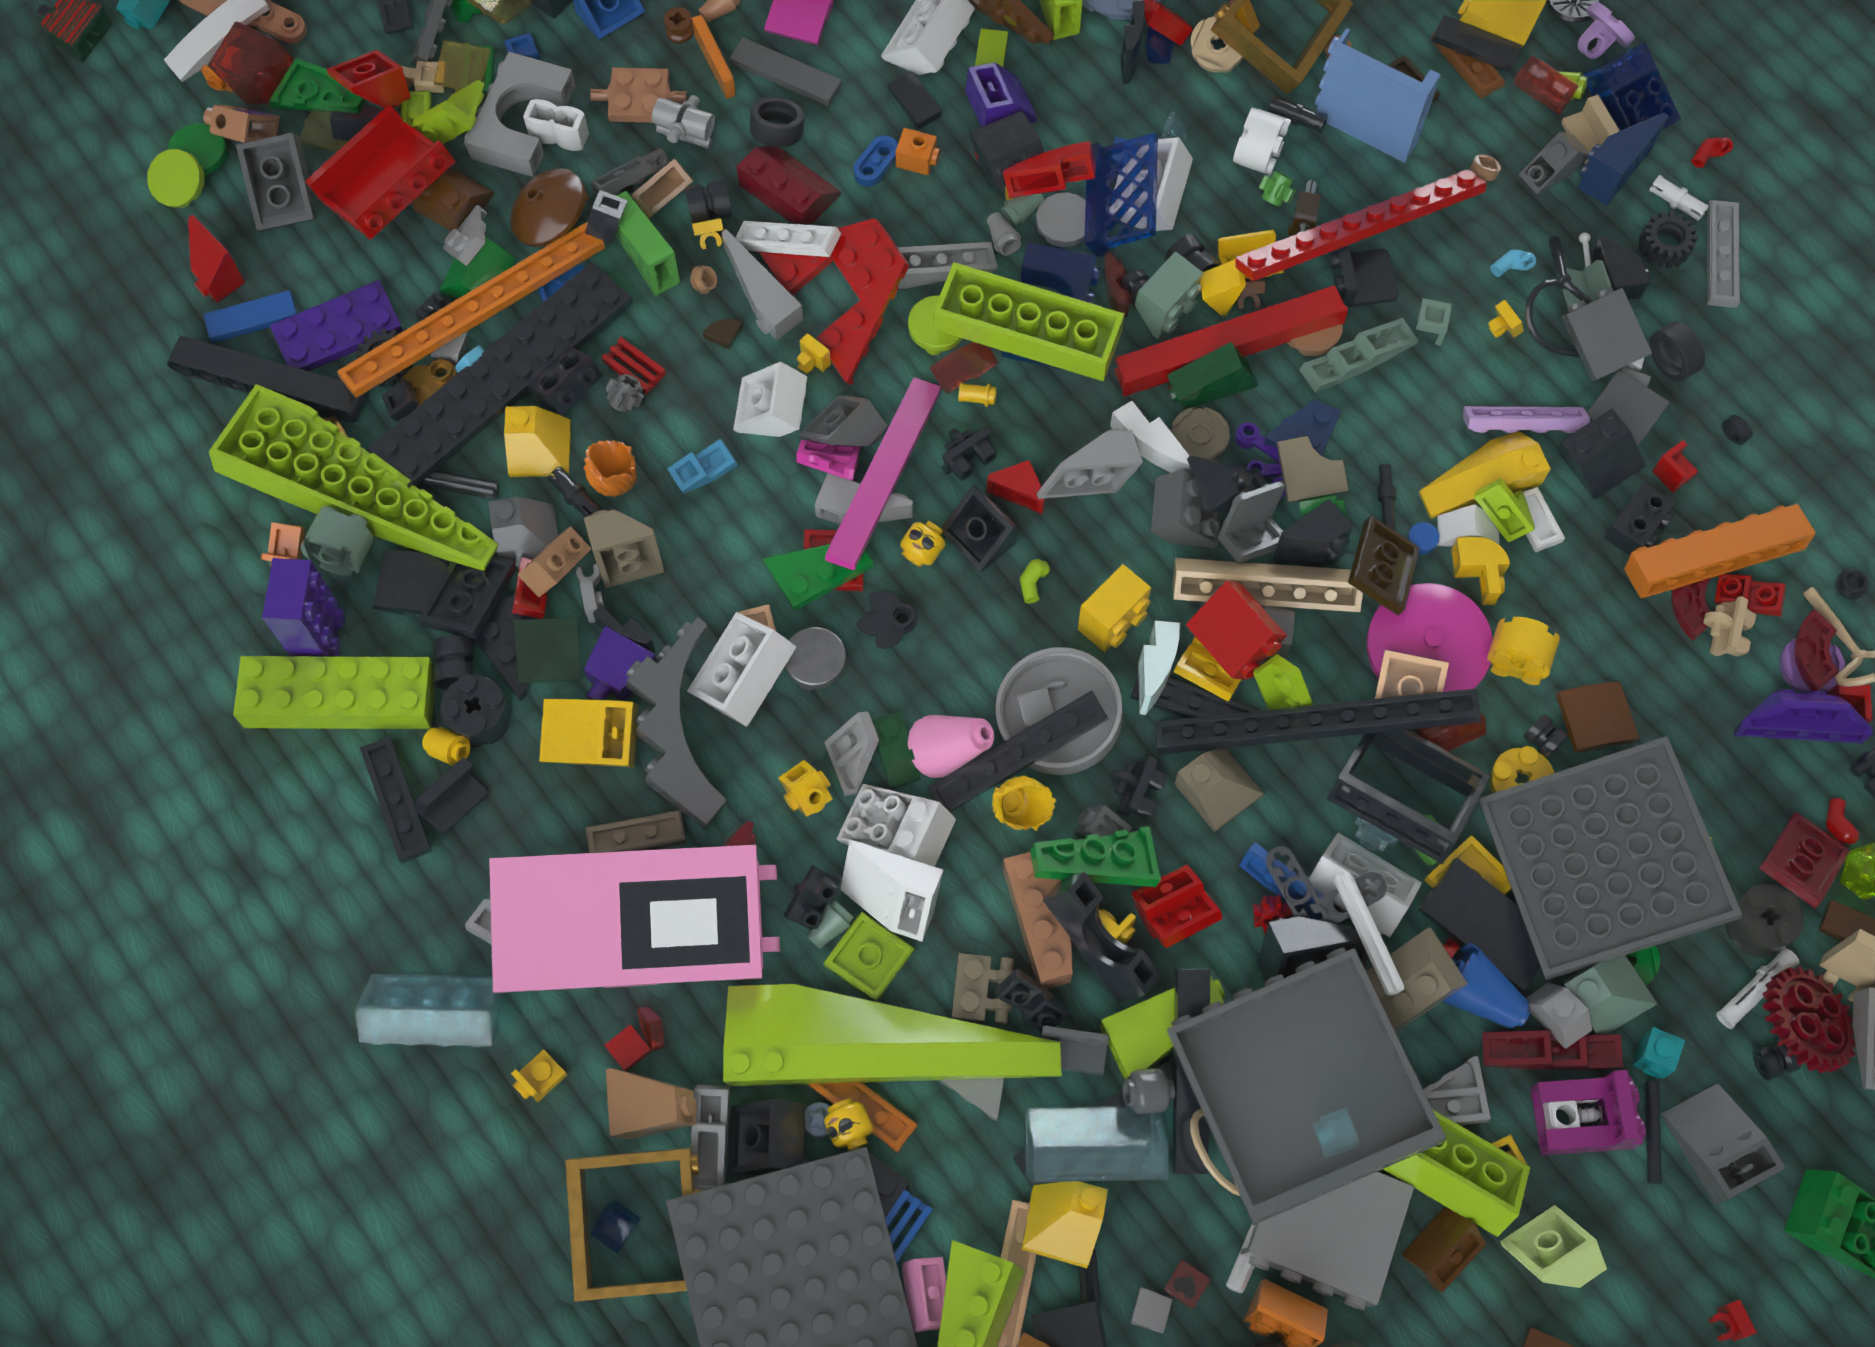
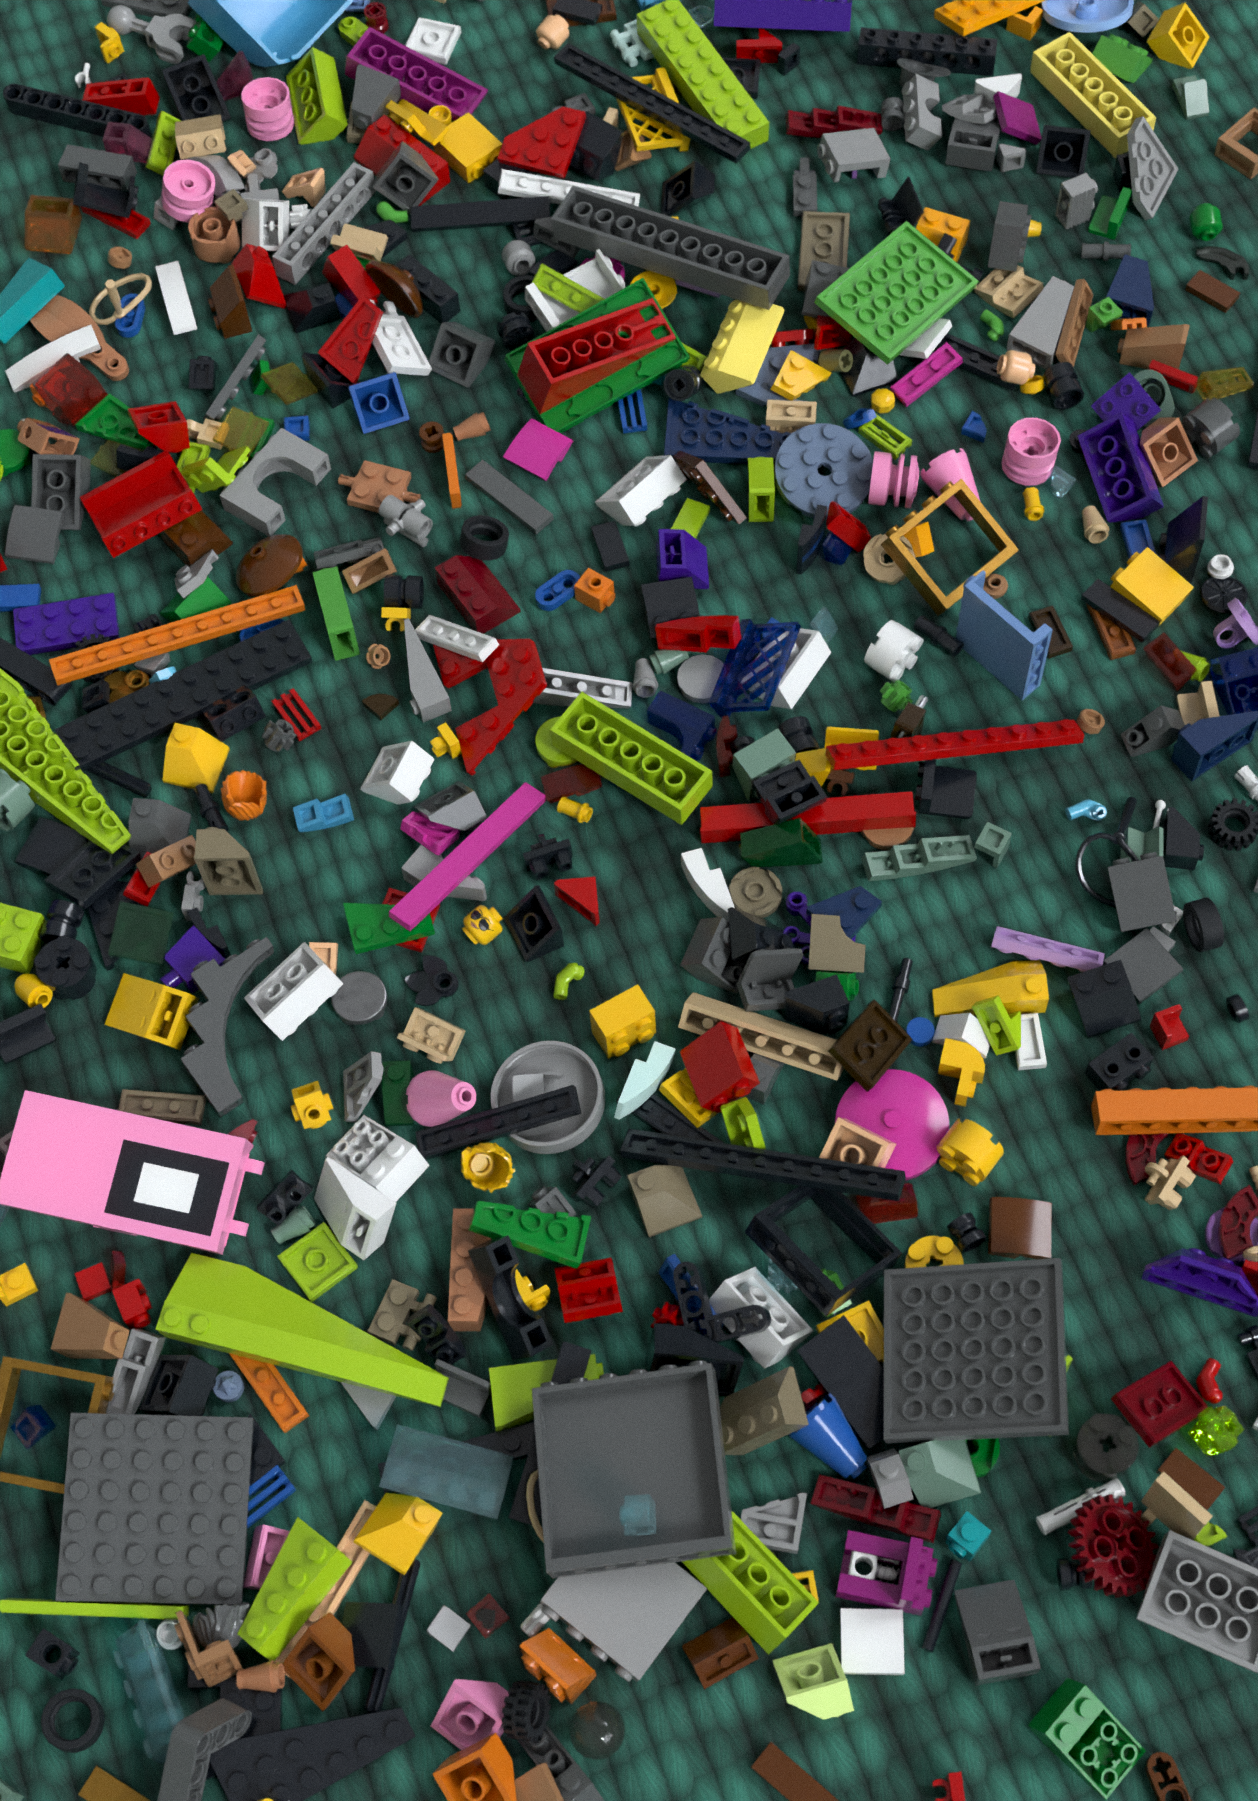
camera: 20 degrees right, 5 degrees down
white brick [523,99,589,151] -> none
black panel [585,190,628,243] -> none
yellow head [824,1098,873,1152] -> none
light grey slope [1036,429,1143,499] -> none
dark grey head [1122,1068,1175,1114] -> none
white axle [1334,871,1404,996] -> none
yellow tile [1488,300,1524,338] -> none
none -> dark grey slope [5,505,65,564]
none -> red brick [112,1278,153,1329]
none -> tan bracket [397,1007,466,1064]
none -> black brick [752,760,827,825]
none -> white tile [840,1608,904,1675]

